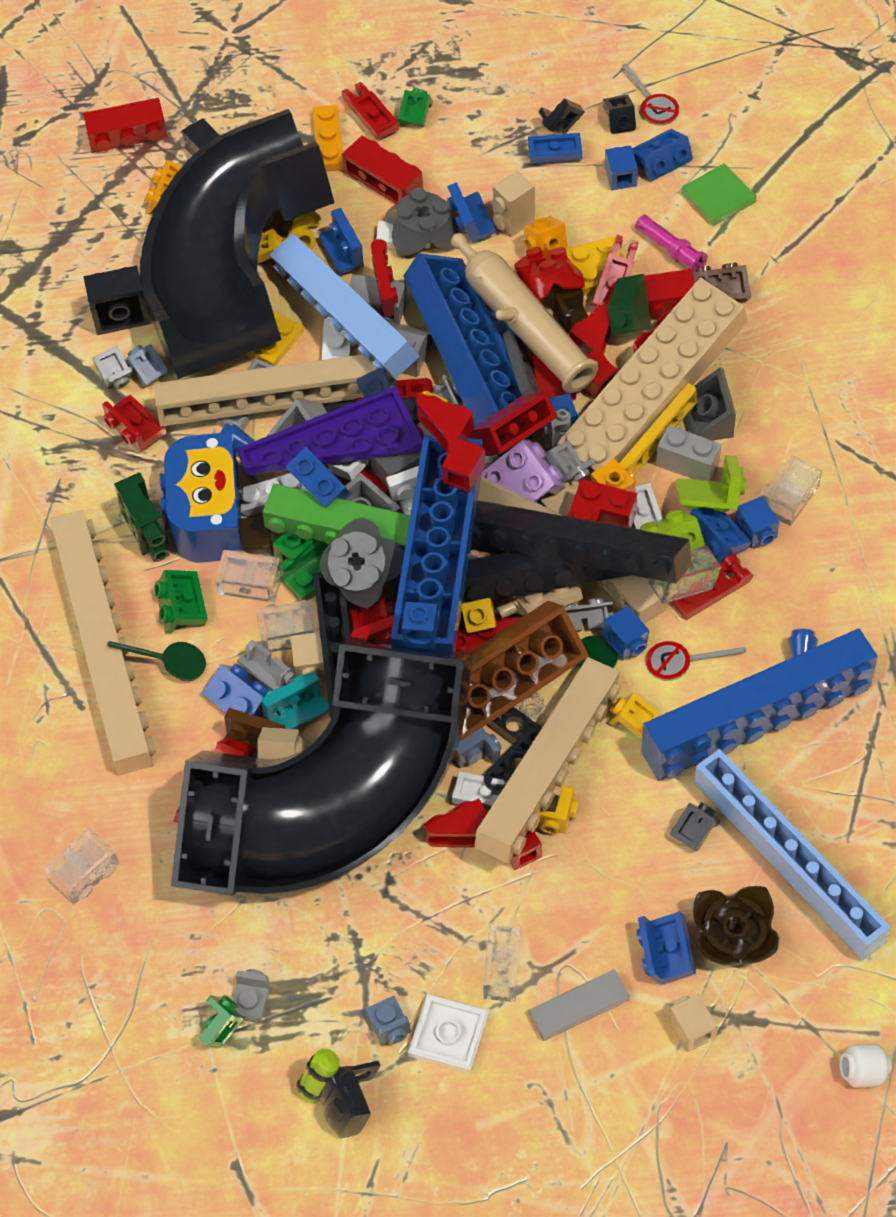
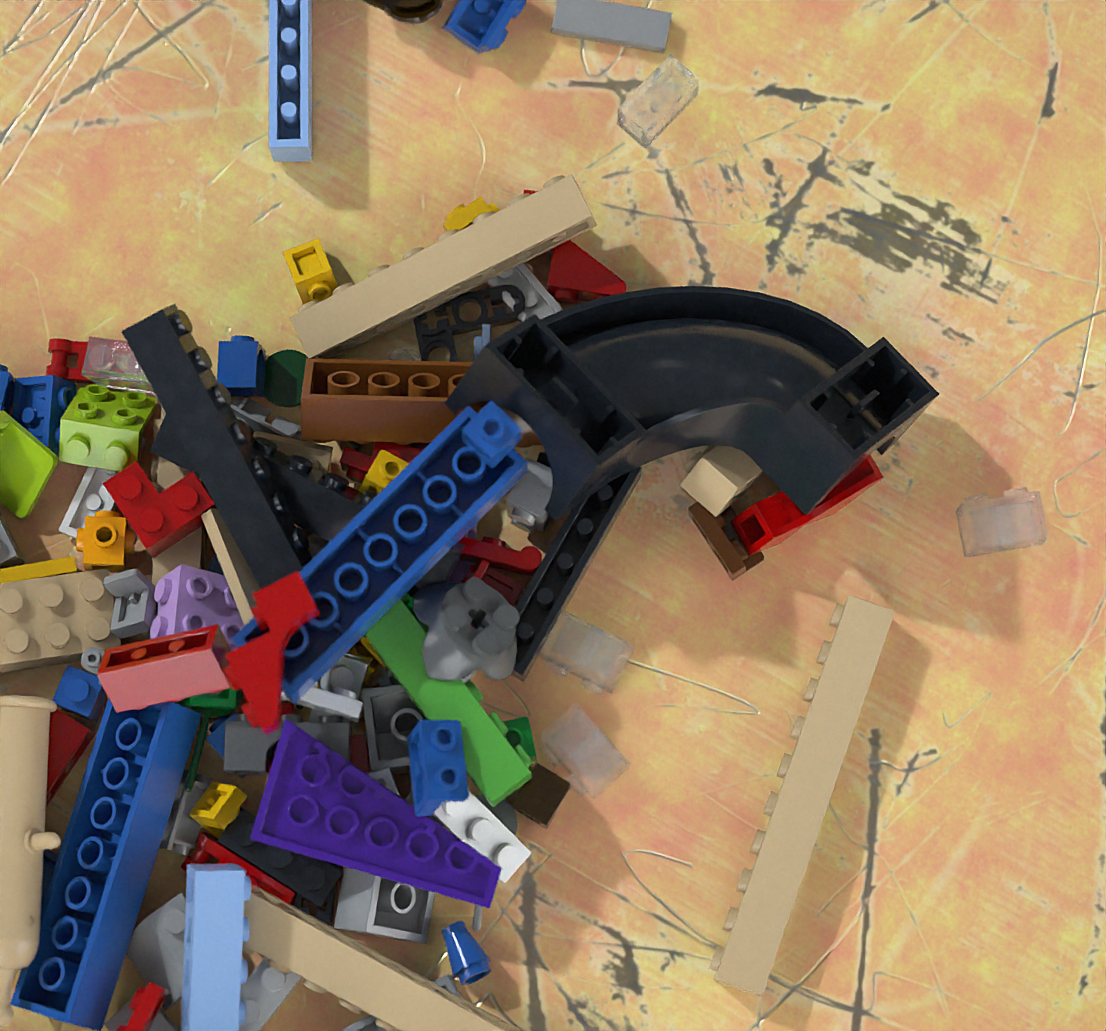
camera: 145 degrees left, 20 degrees up
dark green piece [107,641,206,681] -> none
dark green hips [114,472,169,562] -> none
green bracket [154,570,208,634] -> none
blue brick [160,432,244,563] -> none
bracket [199,995,244,1048] -> none
bracket [202,663,271,716] -> none
light grey bracket [233,969,271,1023] -> none
light grey hinge [237,640,296,690] -> none
teal bracket [261,671,329,729] -> none
green bracket [279,540,329,604] -> none
tan brick [290,632,325,678] -> none
black piece [296,1048,381,1138] -> none
dark blue bracket [356,368,399,398] -> none
sand blue bracket [365,996,411,1046] -> none
white tile [408,994,489,1074] -> none
dark grey tile [502,330,540,395] -> none
blue brick [641,628,878,781] -> none
piece [646,641,746,681] -> none
black bracket [670,802,720,852] -> none
blue cone [788,629,818,658] -> none

